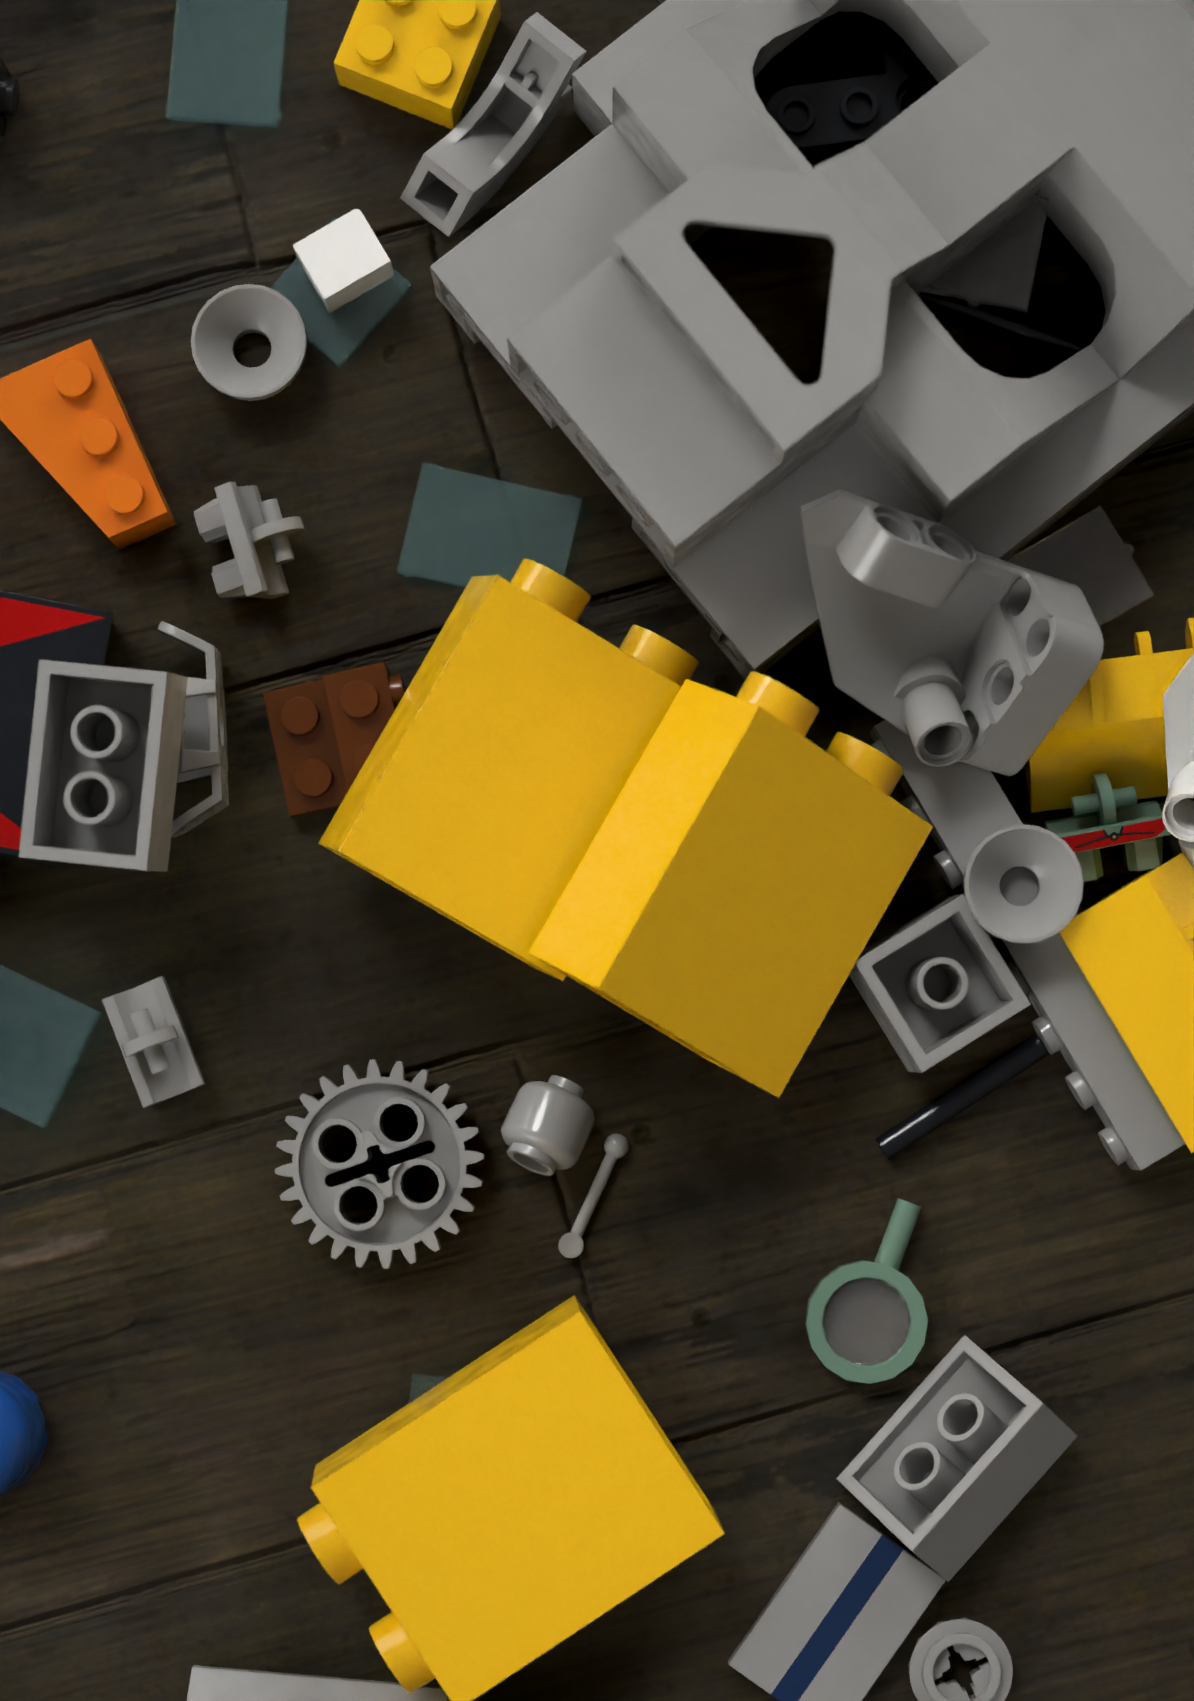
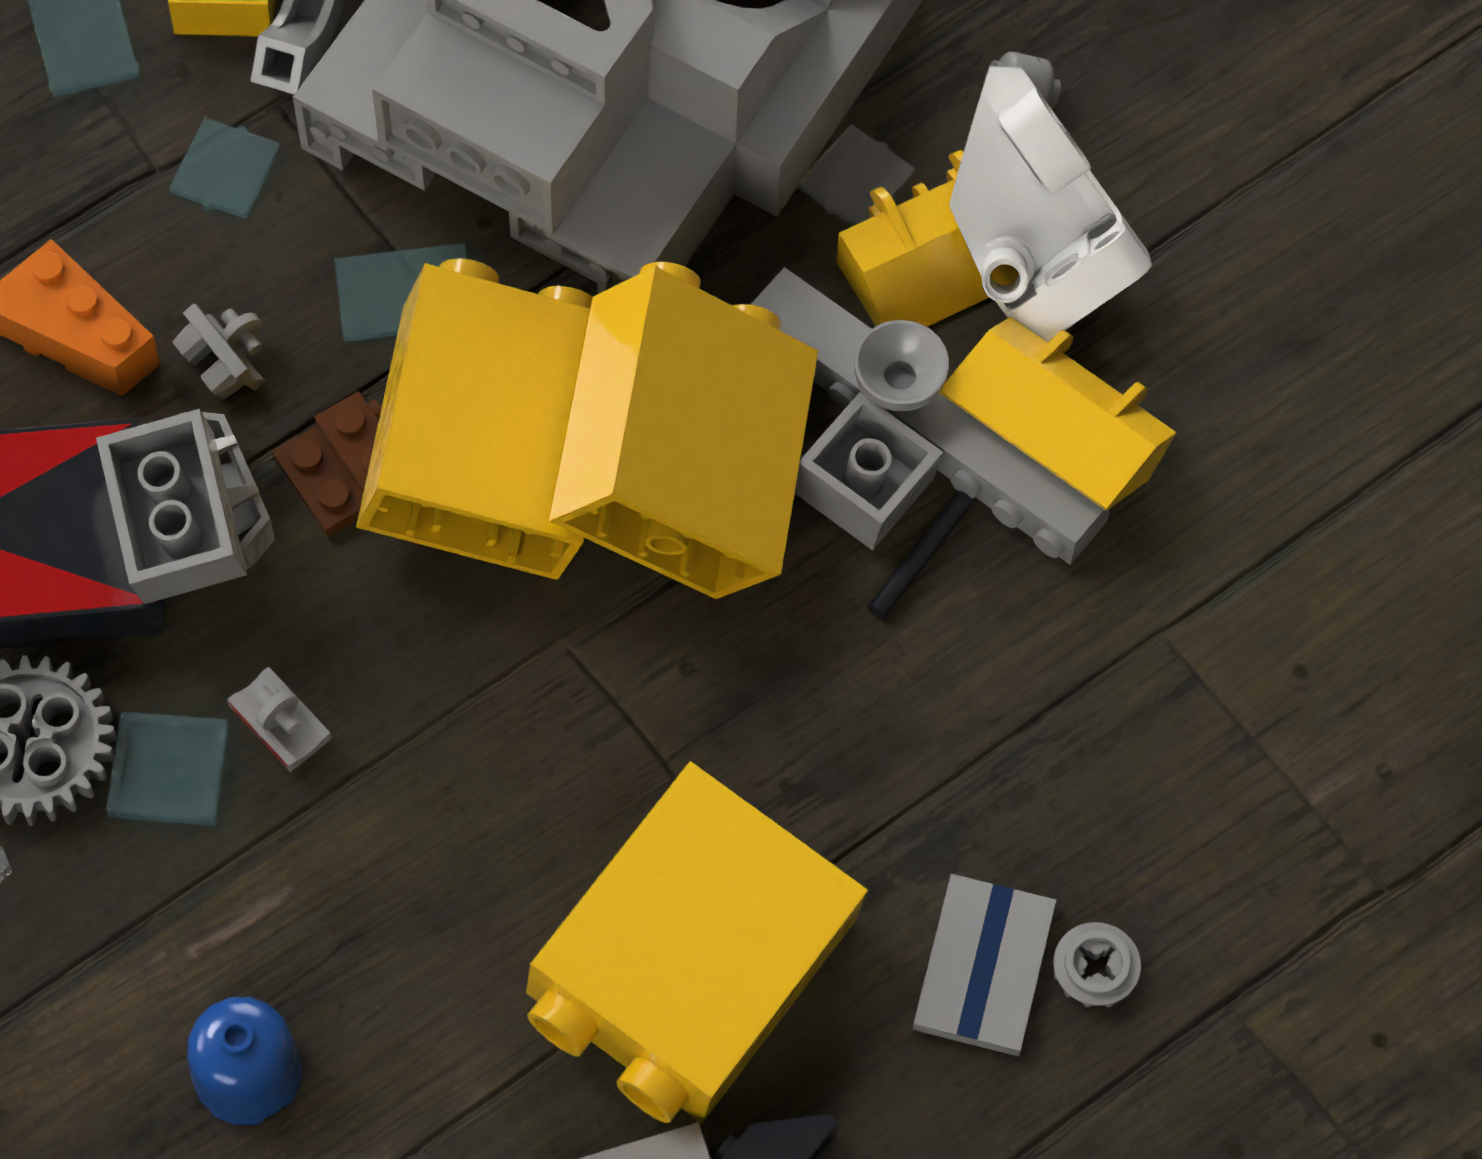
camera: 25 degrees left, 20 degrees down
light grey piece [191,284,307,401] -> none
light grey gear [275,1059,485,1269] -> none
white panel [292,209,394,313] -> none
light grey head [501,1075,595,1176] -> none
light grey hinge [558,1133,629,1258] -> none
light grey panel [800,489,1104,776] -> none
piece [805,1198,928,1384] -> none
light grey slope [836,1335,1078,1582] -> none
sand green hips [1044,772,1172,882] -> none

